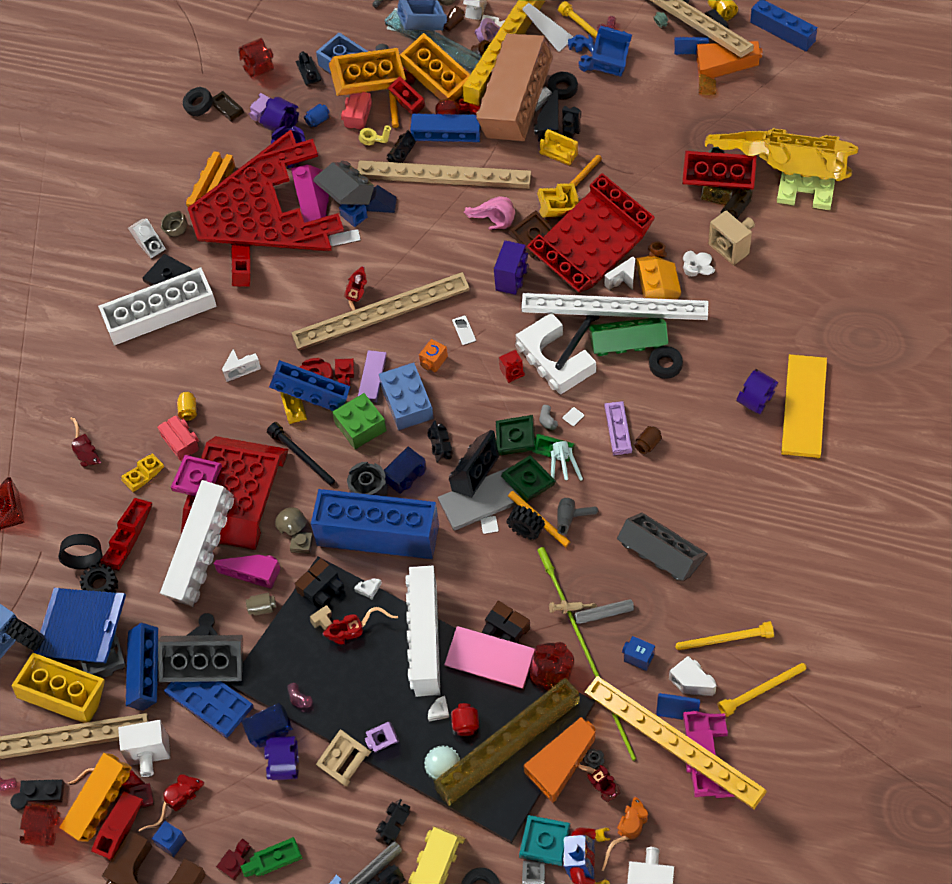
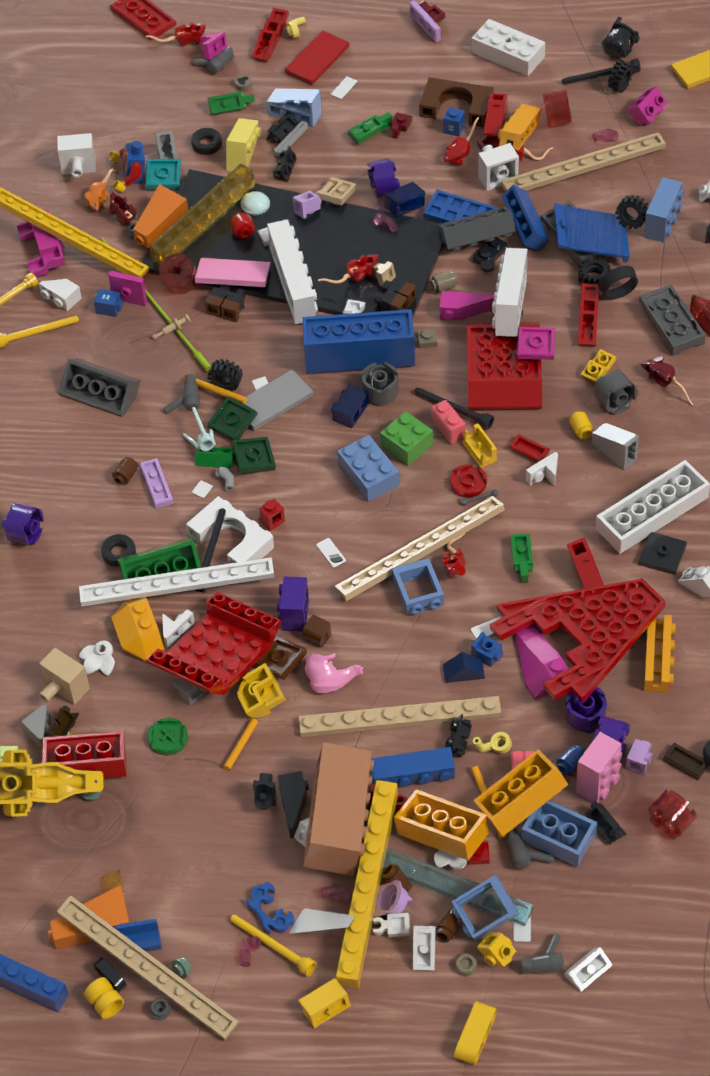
camera: 165 degrees right, 5 degrees down
black hinge [10,779,65,810] -> none
yellow slope [12,653,105,723] -> none
coral brick [157,415,199,461] -> none
dark tan hair [161,211,188,237] -> none
blue brick [269,360,350,411] -> none
dark tan hair [275,507,307,535] -> none
dark grey slope [313,161,374,205] -> none
red plate [335,358,354,386] -> none
lavender tile [358,350,387,402] -> none
red slope [388,76,426,115] -> none
orange brick [419,339,448,373] -> none
black hinge [427,420,453,463] -> none
clear red hair [435,99,461,115] -> none
black slope [449,430,499,497] -> none
yellow hinge [539,129,578,166] -> none
black tyre [547,71,578,100] -> none
light grey axle [575,599,634,624] -> none
blue panel [589,26,632,77] -> none
dark orange plate [648,241,667,258] -> none
blue slope [656,693,700,720] -> none
none -> light grey slope [21,704,50,749]
none -> dark pink plate [108,271,147,306]
none -> green tile [148,718,188,756]
none -> reddish brown piece [302,614,331,647]
none -> medium blue window [392,558,444,616]
none -> coral brick [431,400,465,445]
none -> dark grey hinge [460,489,498,506]
none -> red tile [509,434,550,462]
none -> green hinge [510,533,533,583]
none -> bright pink brick [576,732,622,803]
none -> light grey slope [592,423,639,470]
none -> dark grey brick [595,369,638,414]
none -> dark grey piece [639,284,706,356]

